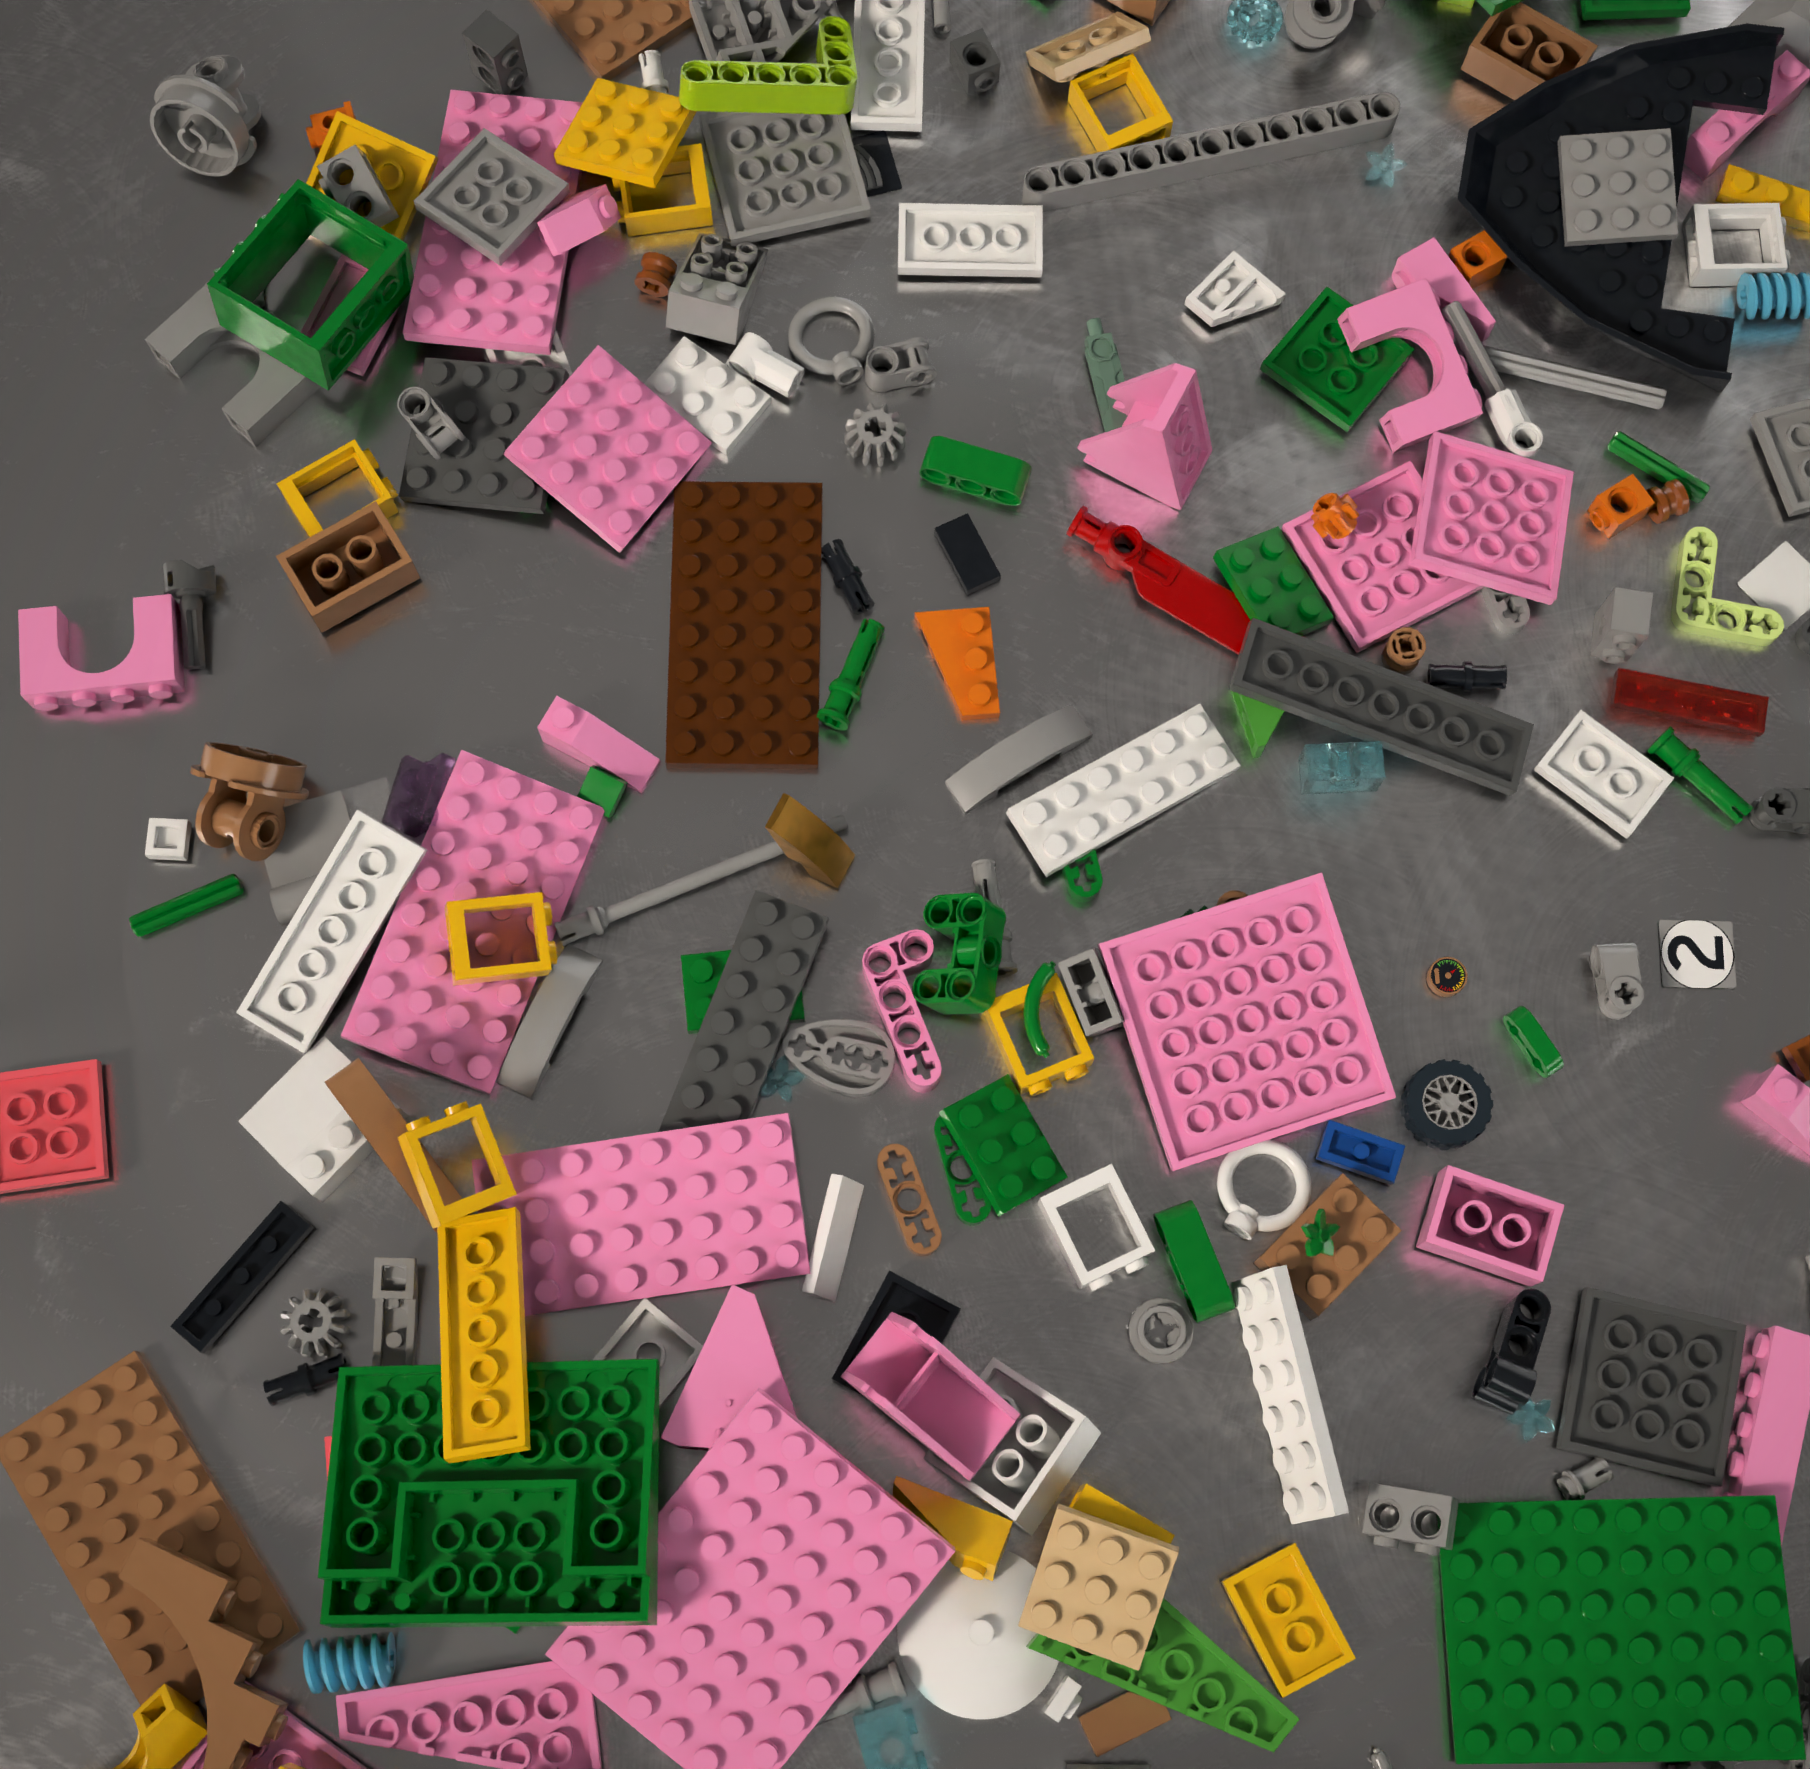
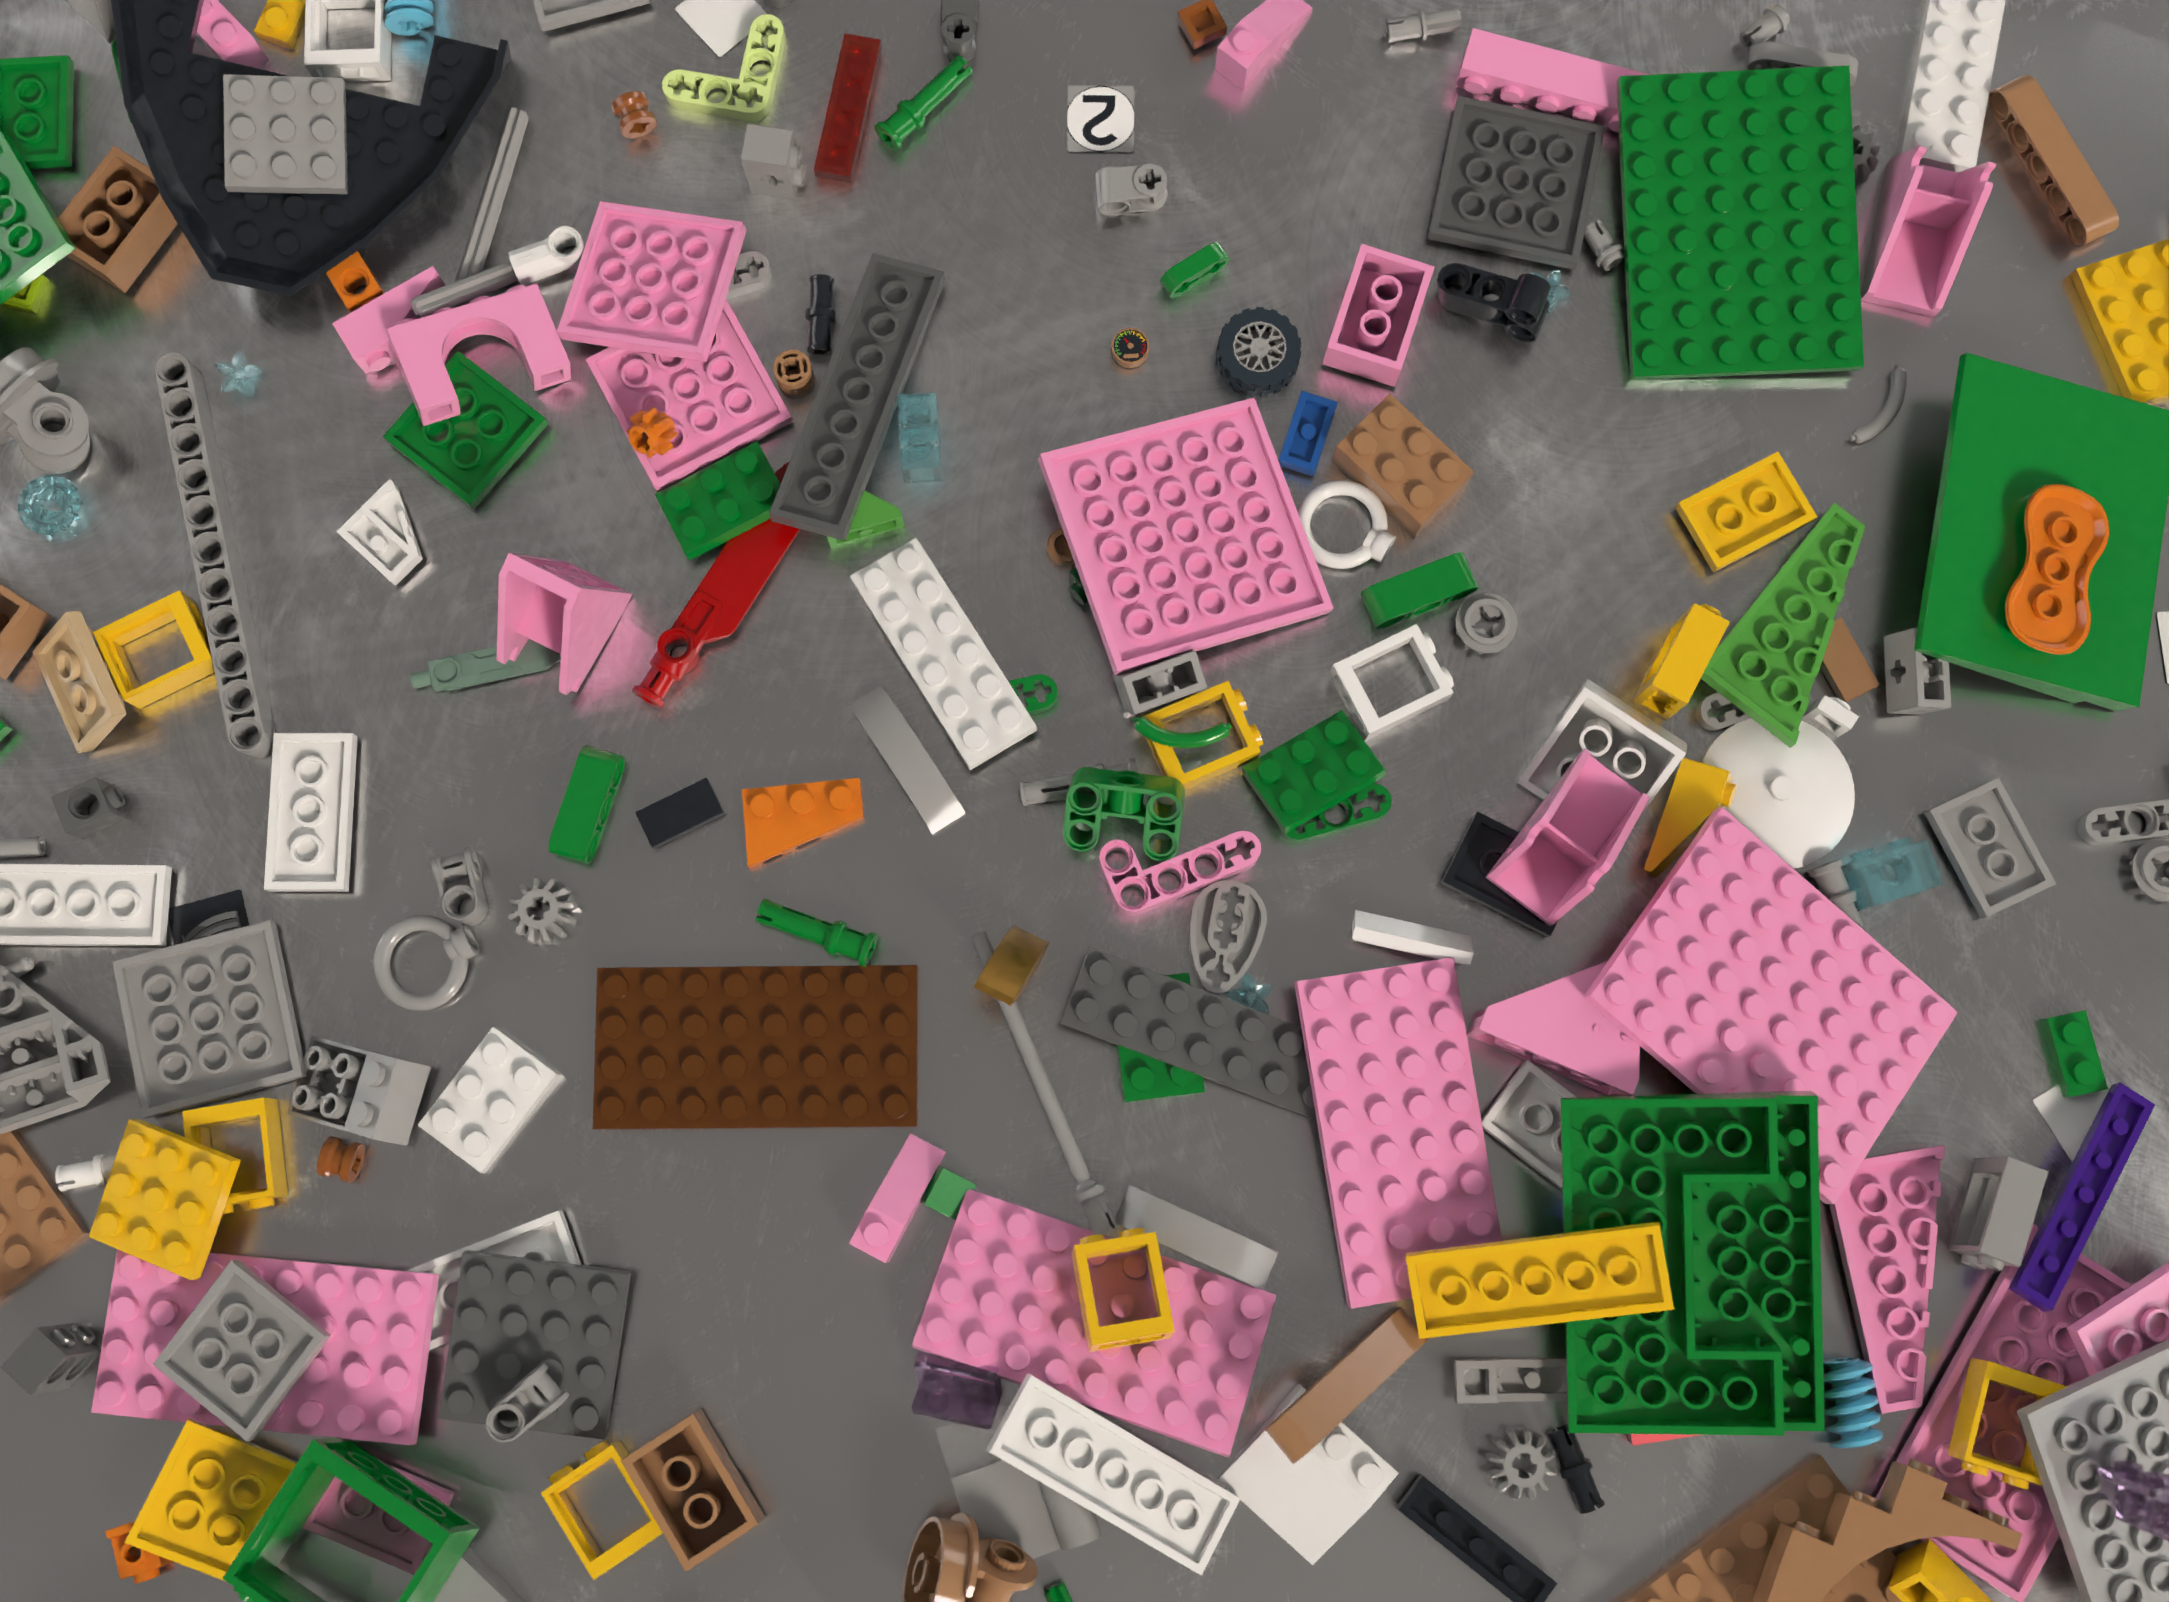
camera: 90 degrees left, 5 degrees up
light grey brick [317,145,399,228] -> none
yellow window [397,1101,517,1228] -> none
bright pink plate [503,345,712,553] -> none
bright pink slope [537,184,621,256] -> none
lime beam [679,16,857,115] -> none
white piece [726,332,804,398] -> none
black pin [821,539,875,615] -> none
medium nougat beam [877,1144,942,1256] -> none
tan plate [1018,1503,1179,1671] -> none
white plate [1231,1265,1349,1524] -> none
green plant [1301,1209,1340,1257] -> none
light grey brick [1362,1482,1459,1556] -> none
white plate [1534,710,1674,839] -> none
orange brick [1587,474,1655,539] -> none
green axle [1607,431,1710,503] -> none

